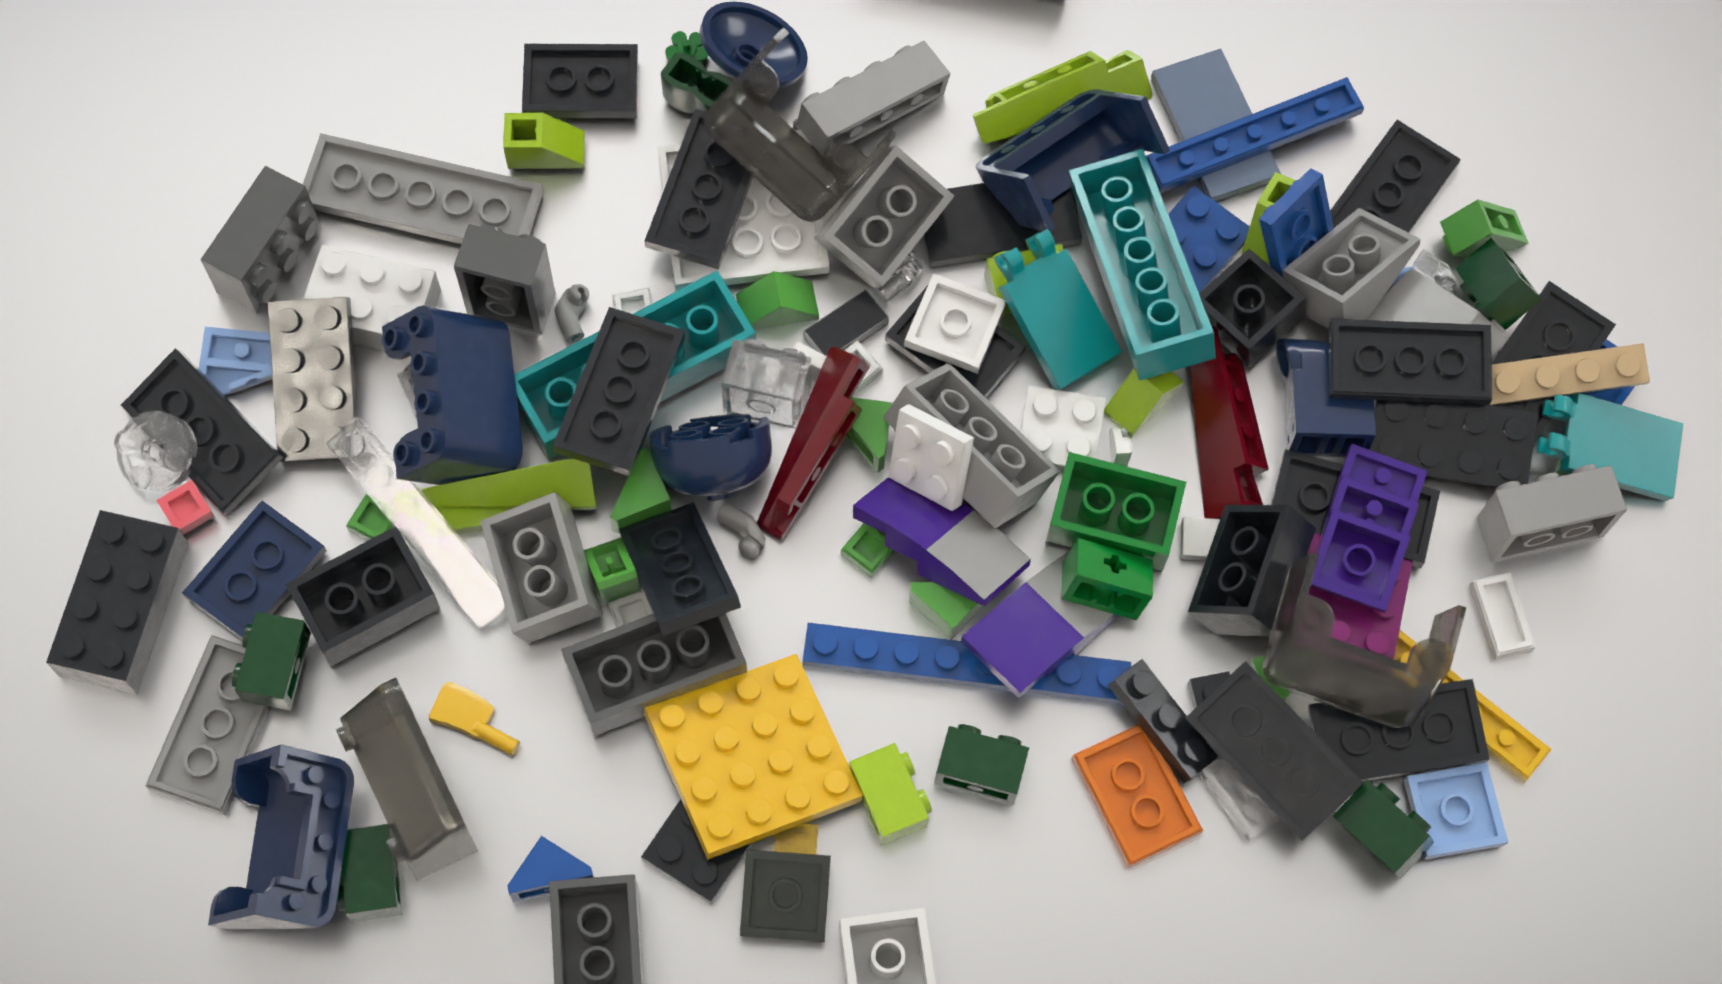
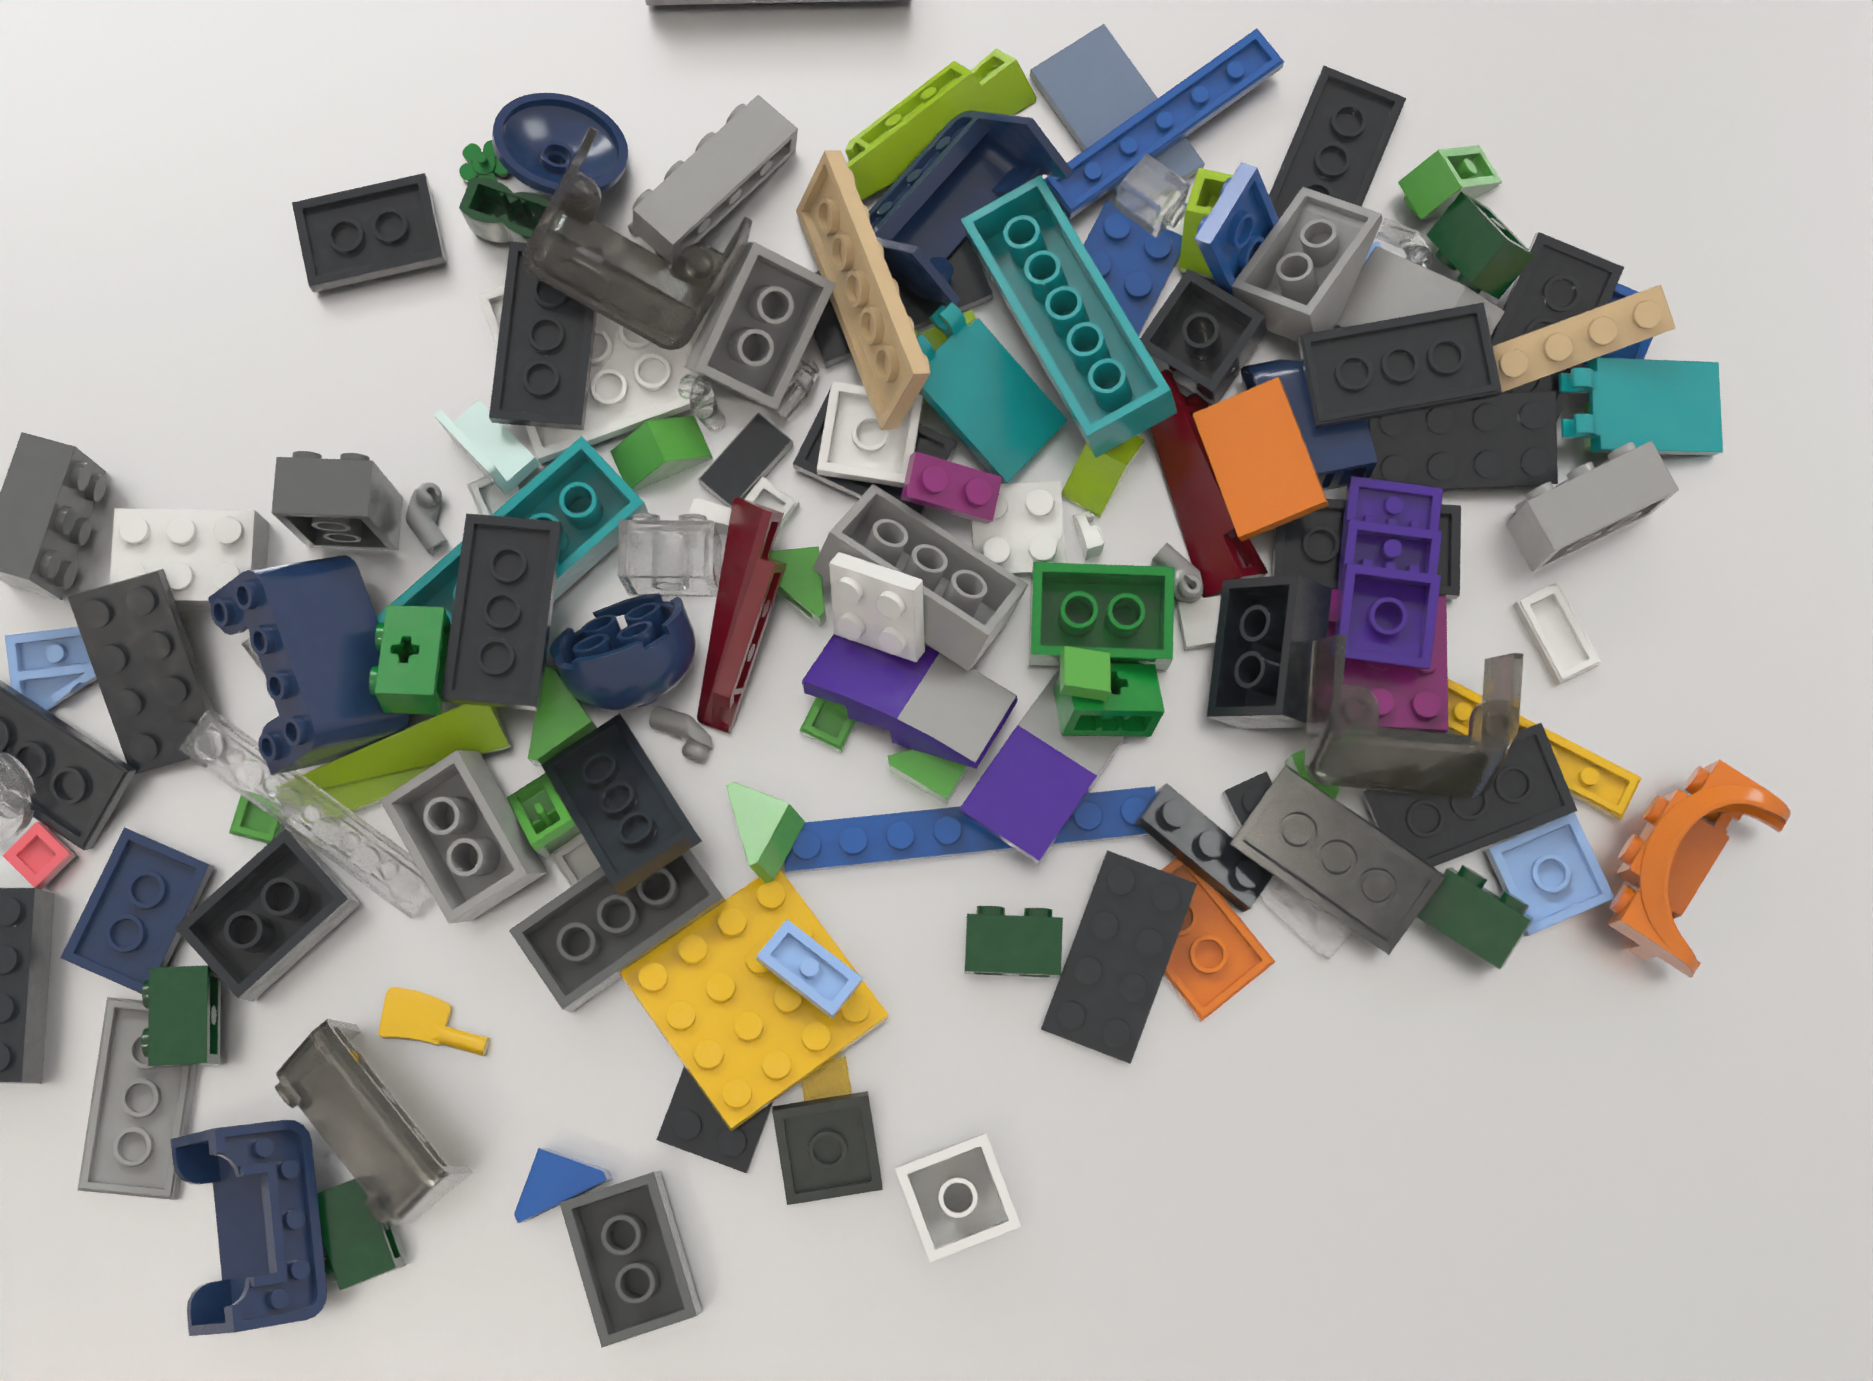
camera: 10 degrees left, 10 degrees up
light grey plate [303,133,544,244] -> none
lime slope [503,113,585,169] -> none
lime brick [849,743,932,846] -> none
none -> green brick [369,605,451,715]
none -> light aqua panel [434,400,540,495]
none -> clear arm [678,374,726,431]
none -> slope [726,782,805,883]
none -> light blue plate [756,919,863,1019]
none -> tan plate [796,150,930,430]
none -> magenta plate [901,452,1002,524]
none -> black plate [1041,850,1197,1064]
none -> bright green tile [1060,646,1111,701]
none -> clear brick [1114,153,1191,238]
none -> light grey arm [1152,543,1204,604]
none -> orange tile [1192,377,1329,541]
none -> orange piece [1608,760,1791,978]

